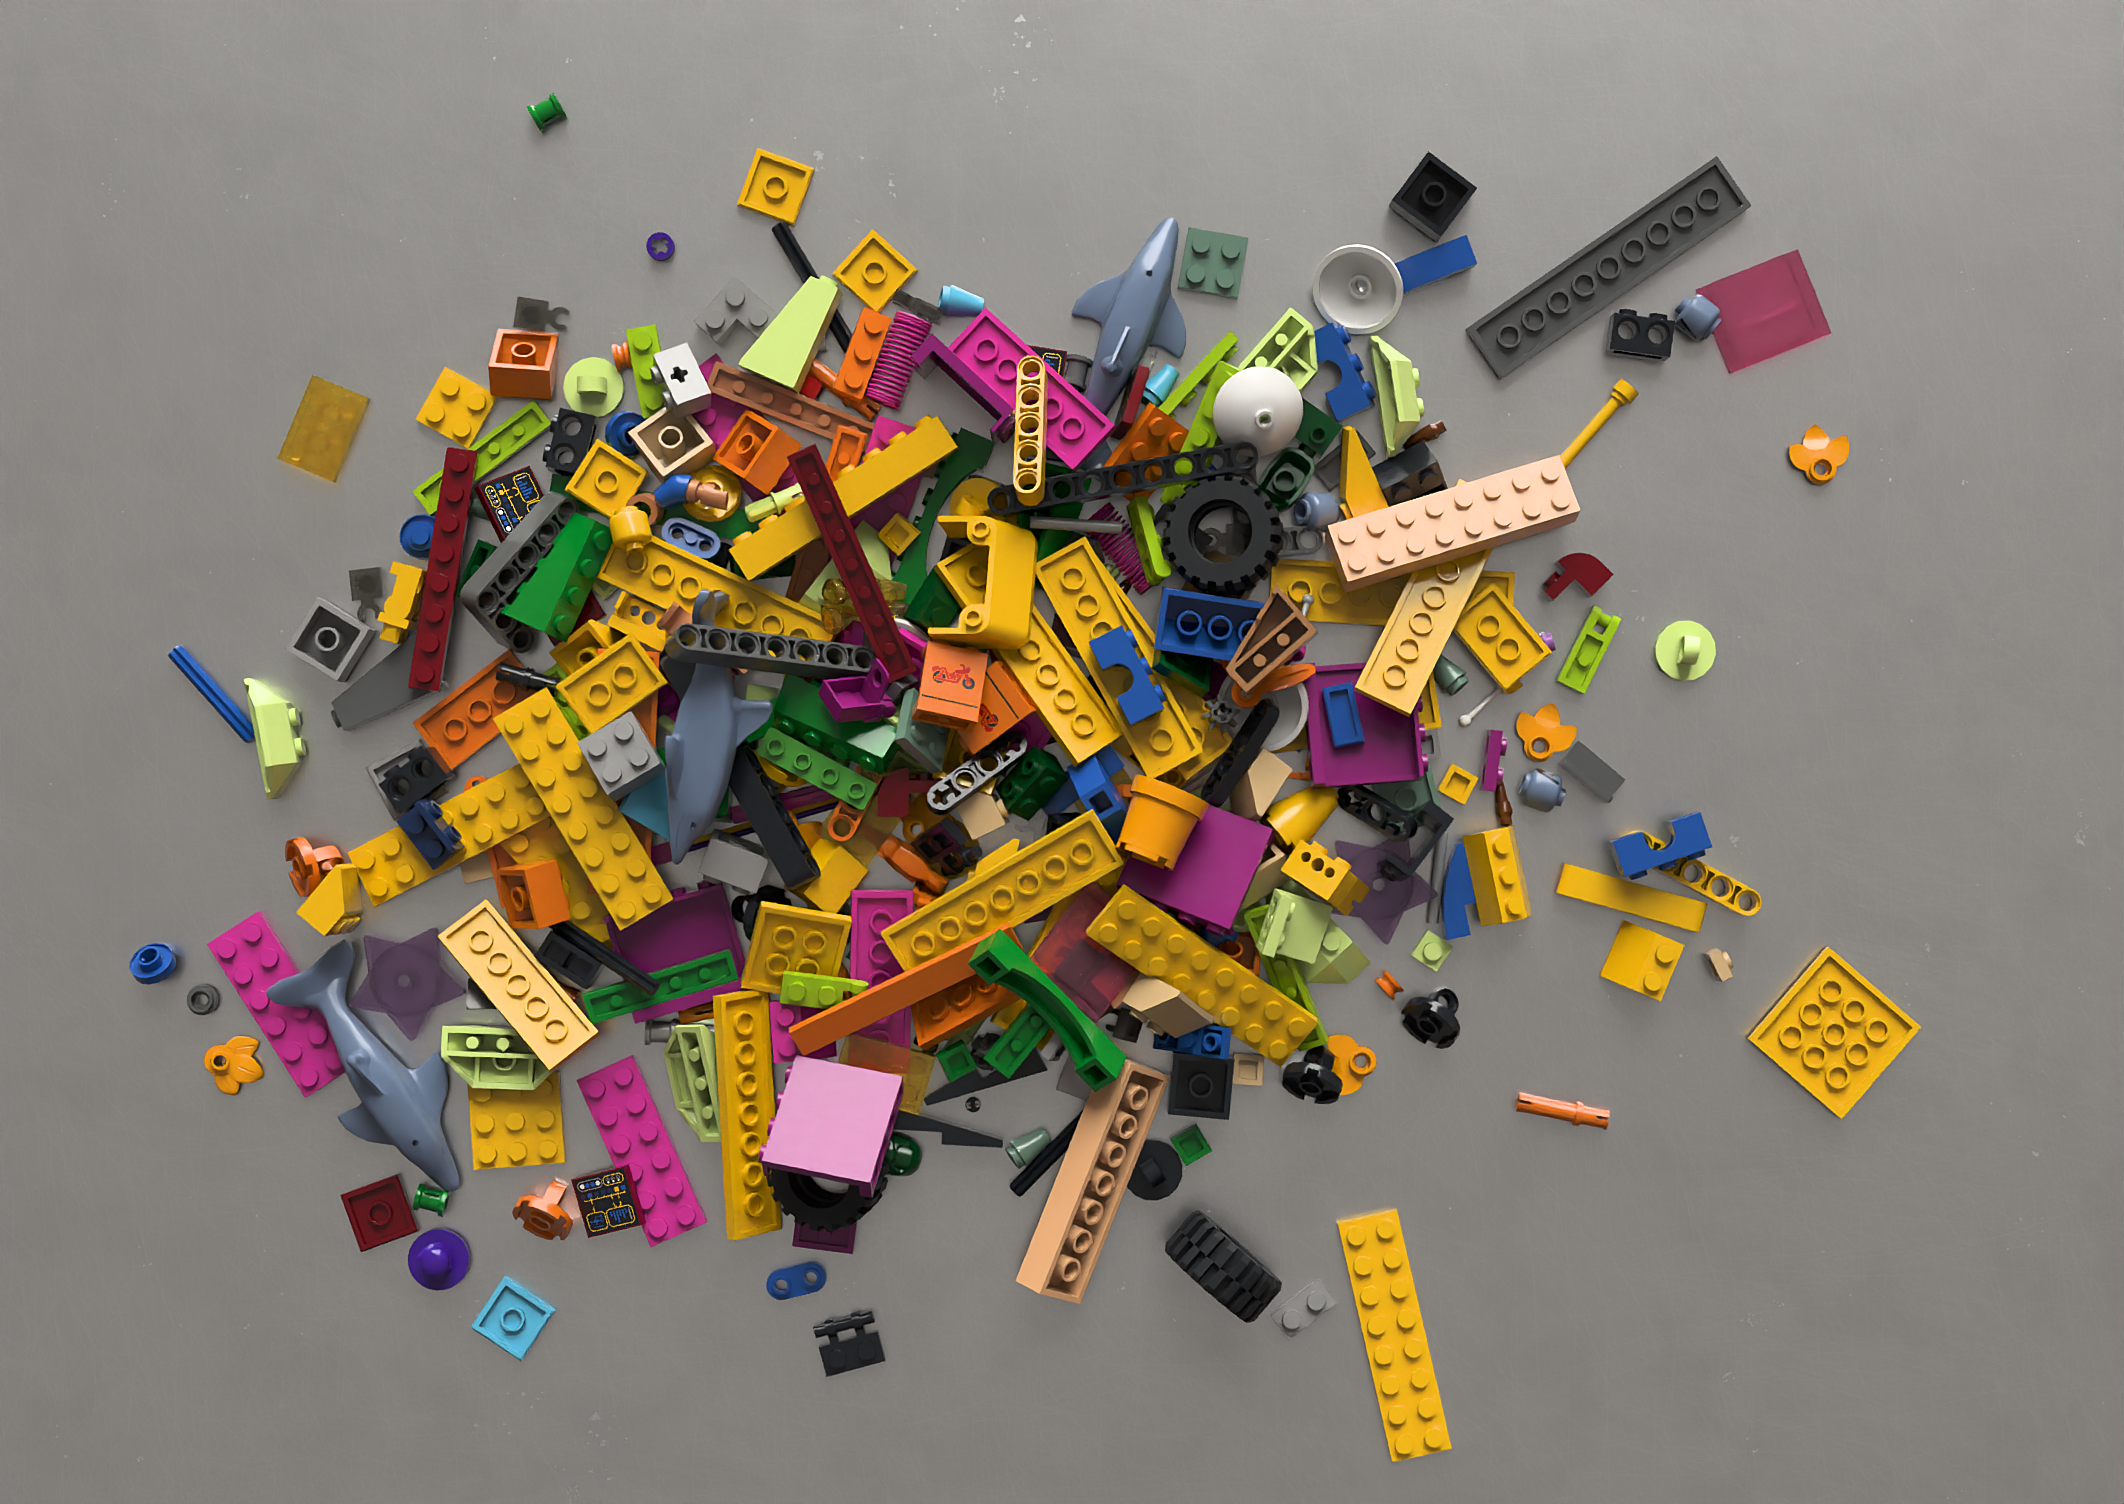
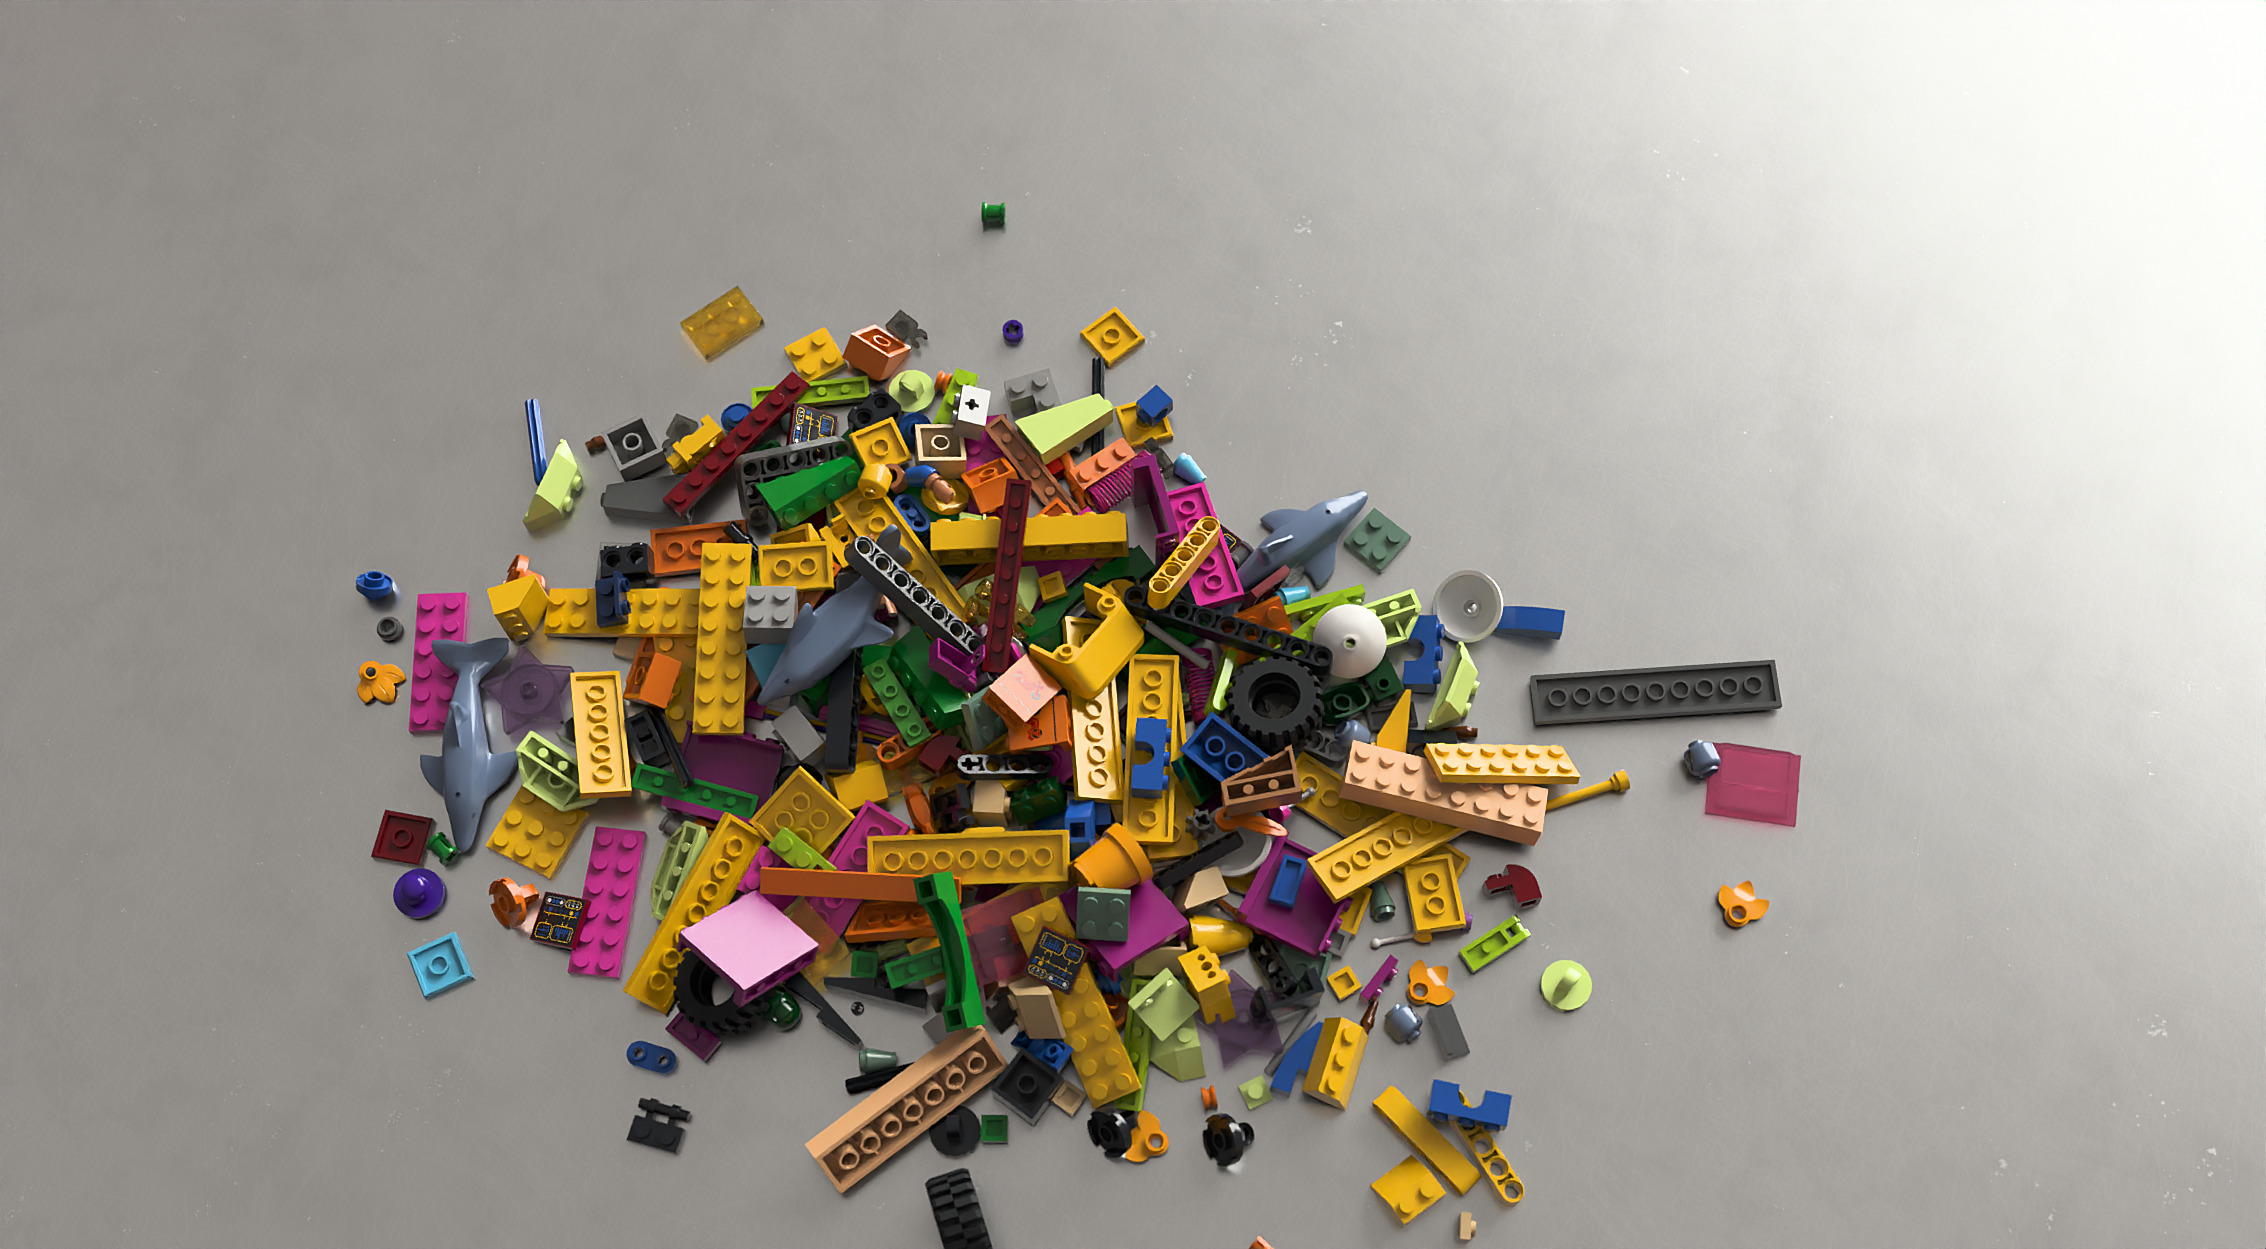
camera: 30 degrees right, 20 degrees down
black brick [1389,151,1477,242] -> none
black brick [1605,309,1675,361] -> none
none -> reddish brown piece [585,435,606,451]
none -> black tile [1022,925,1091,995]
none -> sand green plate [1076,887,1131,942]
none -> blue brick [1136,385,1173,428]
none -> yellow plate [1424,743,1580,784]

